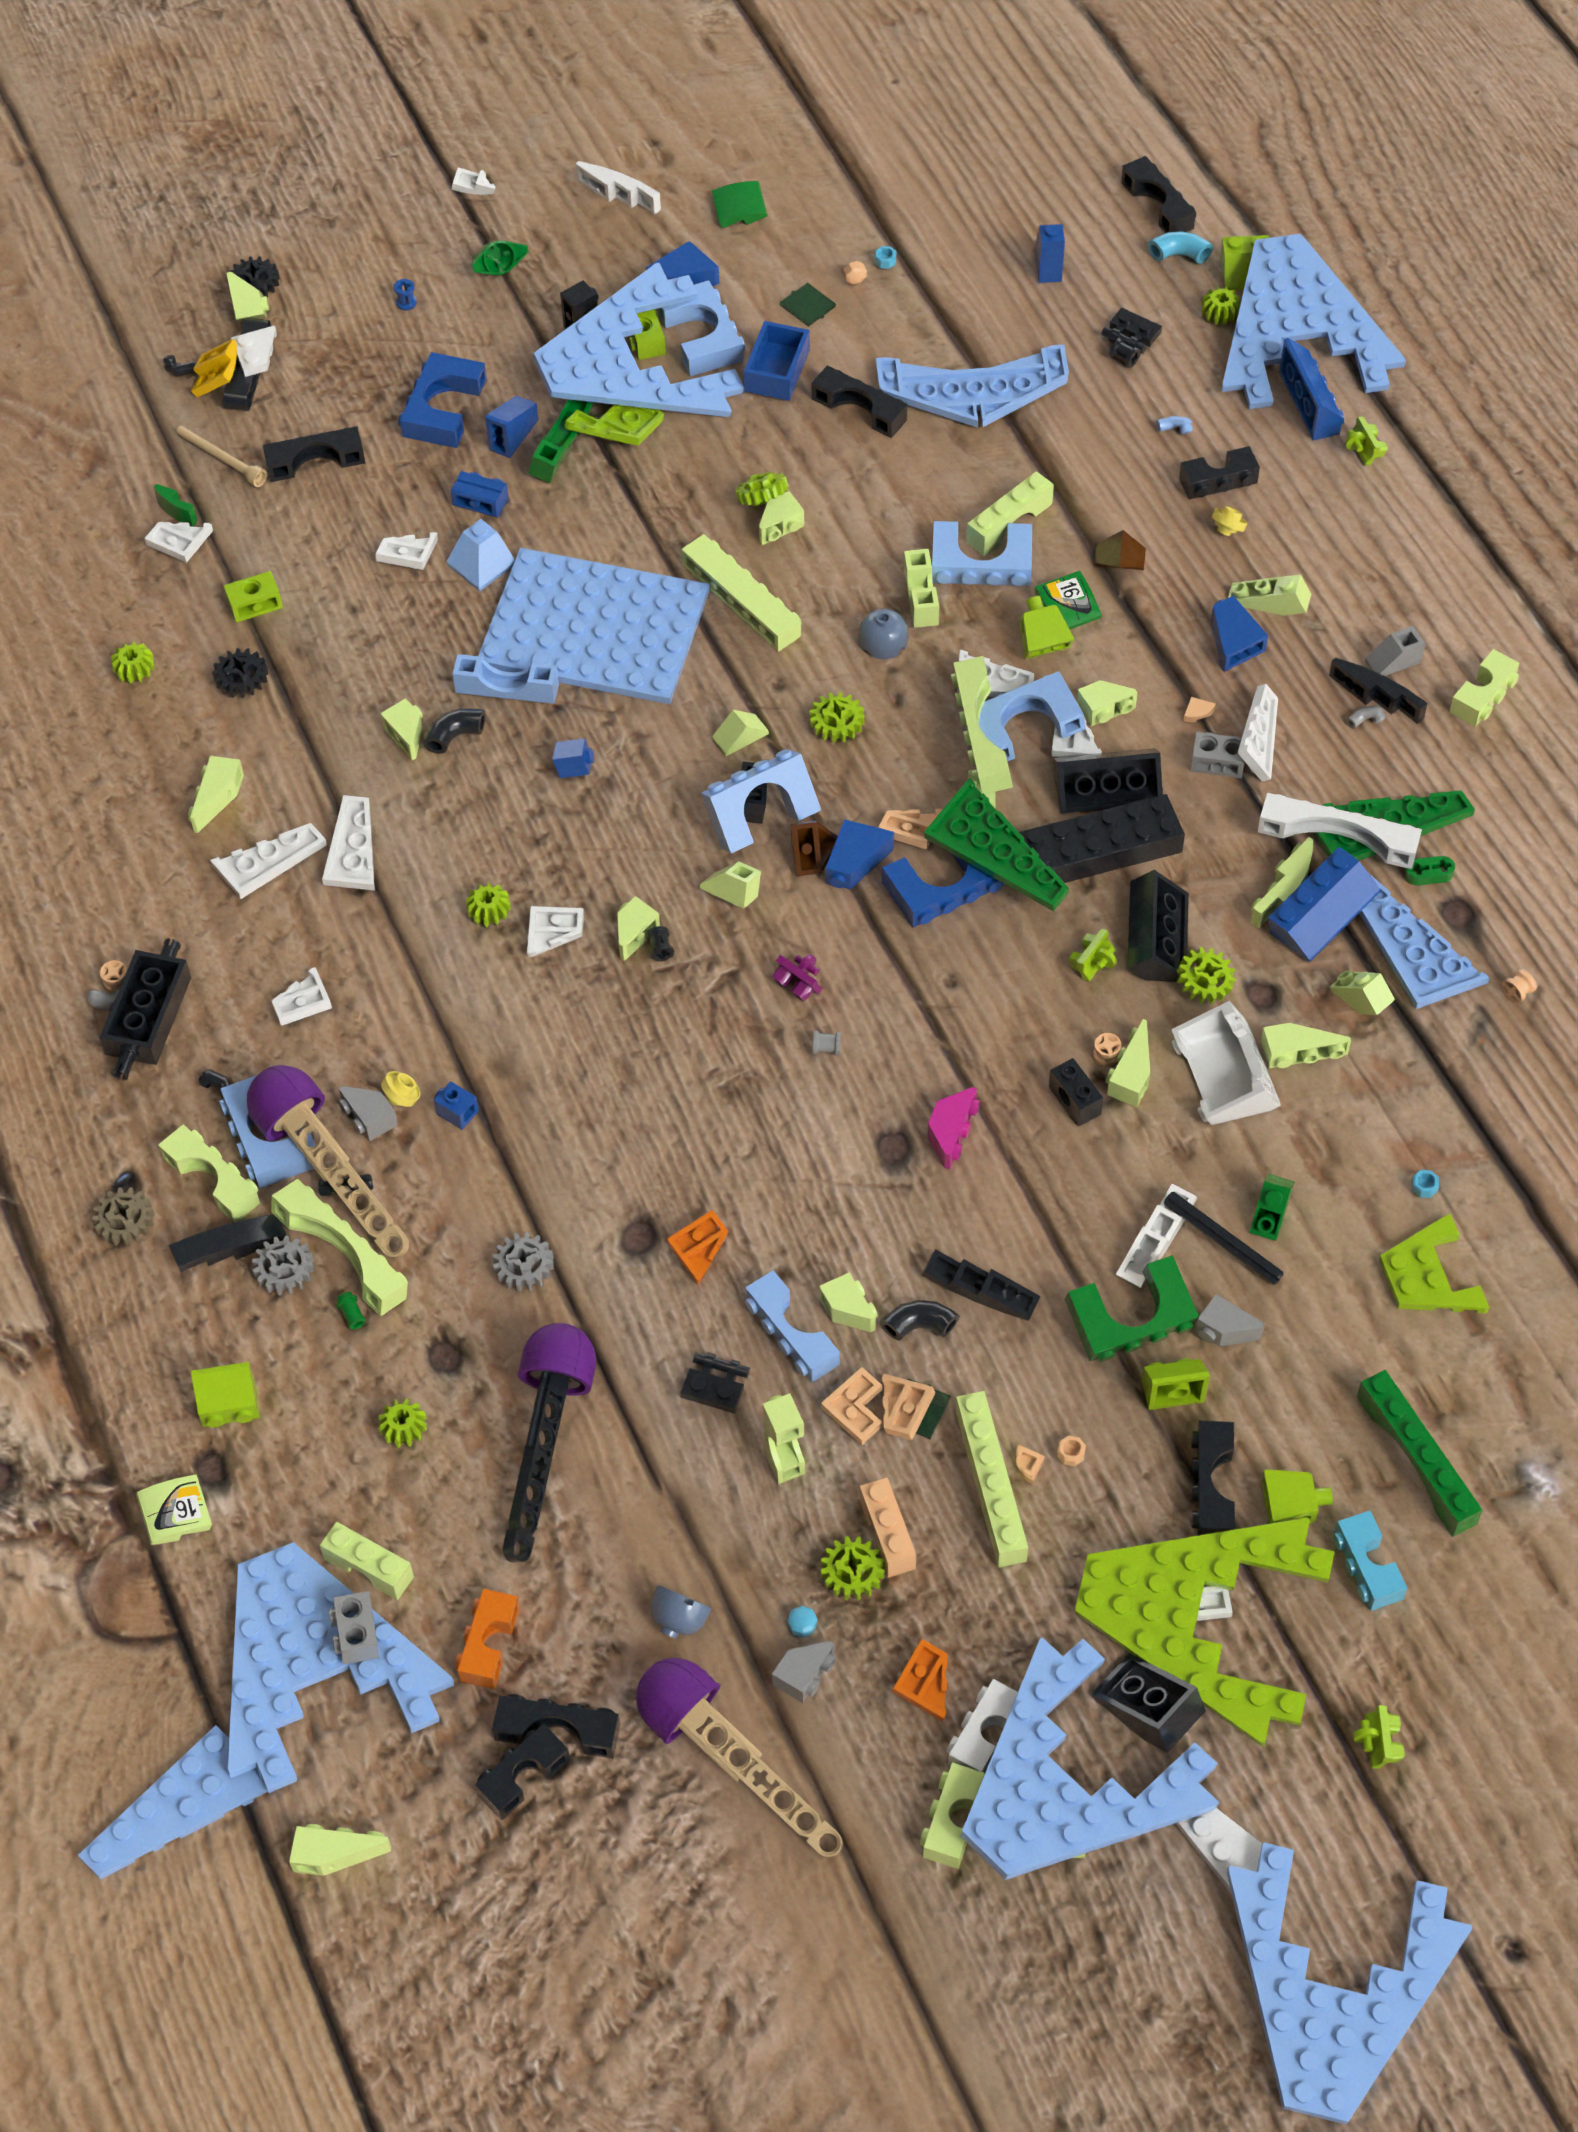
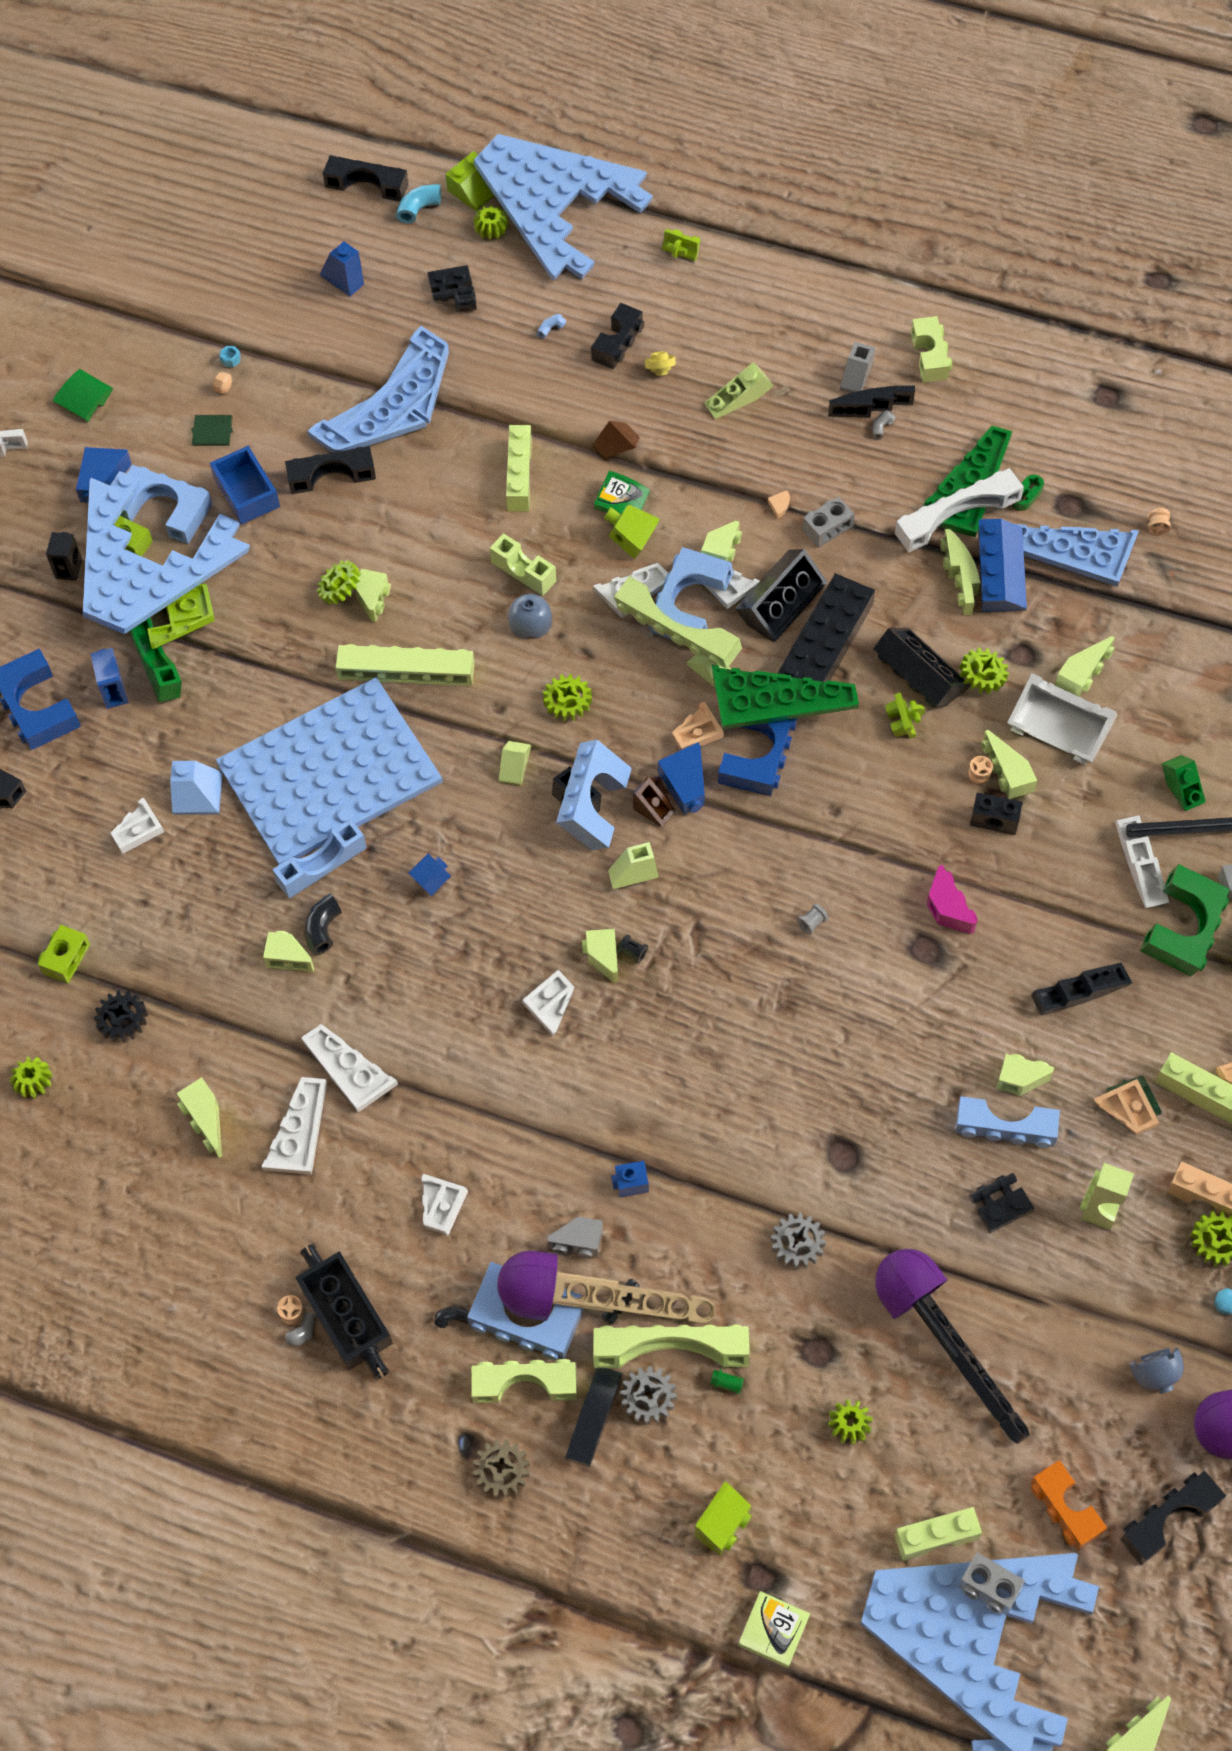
camera: 45 degrees left, 5 degrees up
light yellow plate [381,1071,421,1107] -> none
blue brick [451,471,509,517] -> none
lime gear [465,882,511,927] -> none
black arch [475,1724,570,1821] -> none
orange wing [666,1210,729,1284] -> none
magenta hips [772,954,823,1002] -> none
light nougat plate [821,1367,882,1445] -> none
black cylinder [880,1300,960,1341] -> none
light blue arch [932,521,1032,586] -> none
blue slope [1211,595,1268,672] -> none
white wing [1238,684,1278,782] -> none
blue slope [1279,338,1344,441] -> none
yellowish green slope [1330,971,1395,1015] -> none

